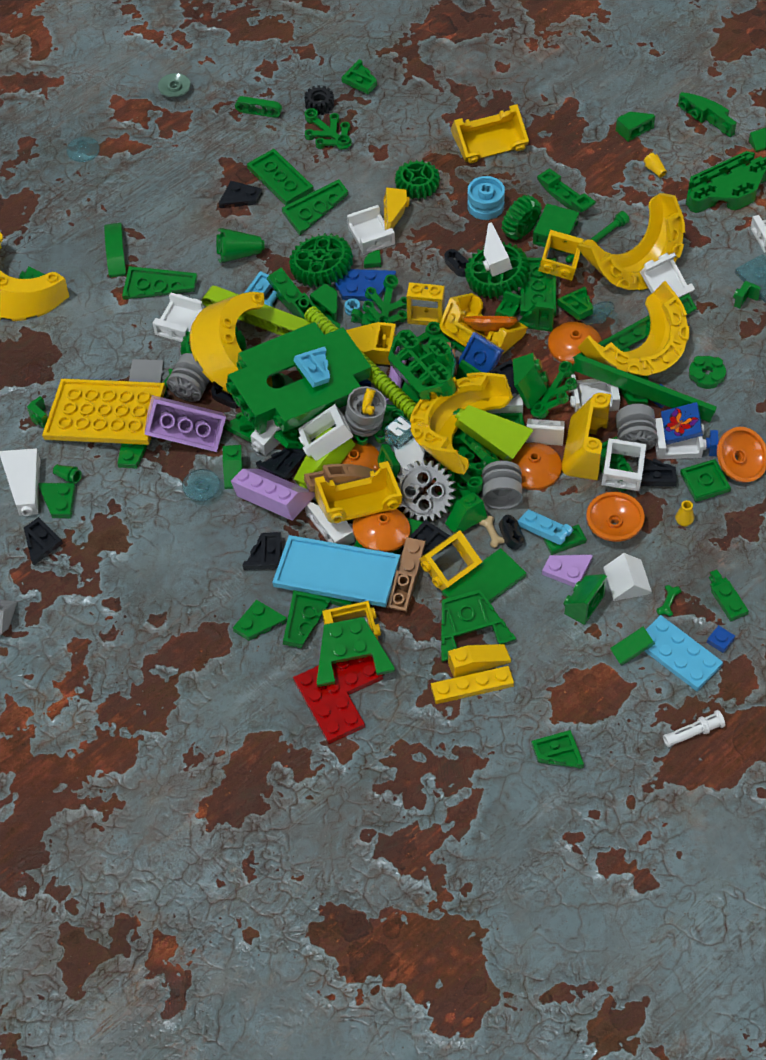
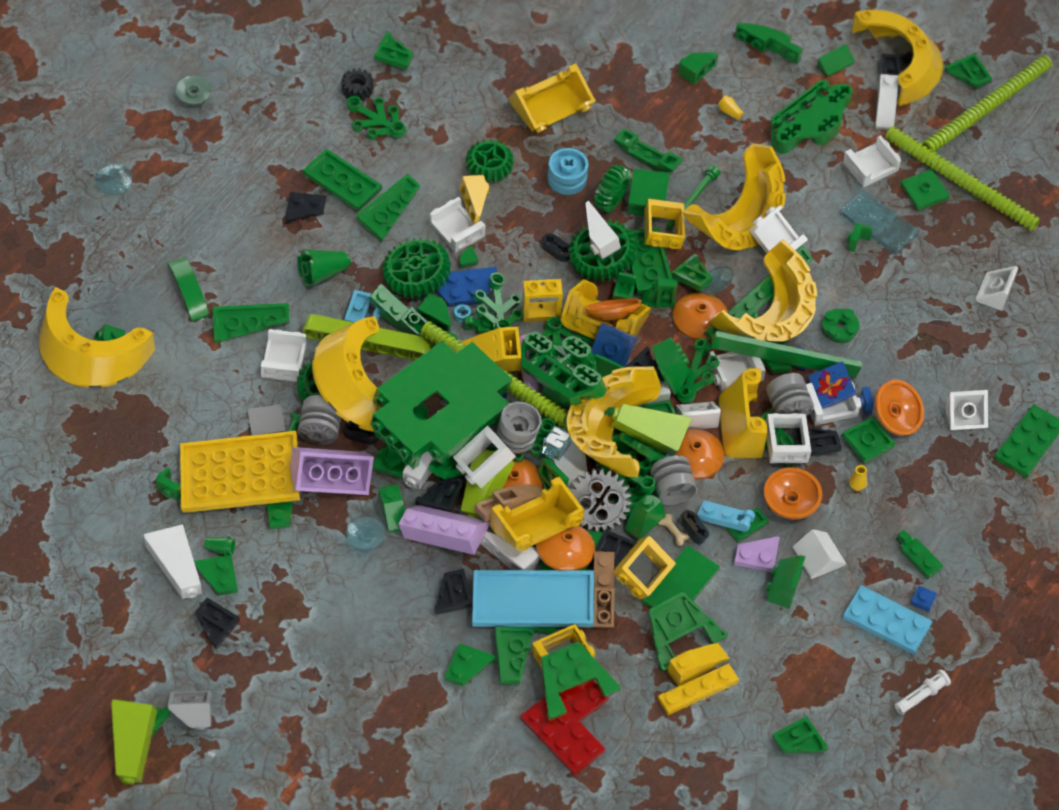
camera: 20 degrees left, 0 degrees up
green beam [235,96,282,118] -> none
medium azure wing [293,346,330,387] -> none
yellow arm [362,388,376,416] -> none
green tile [610,626,655,666] -> none
green piece [656,585,681,617] -> none

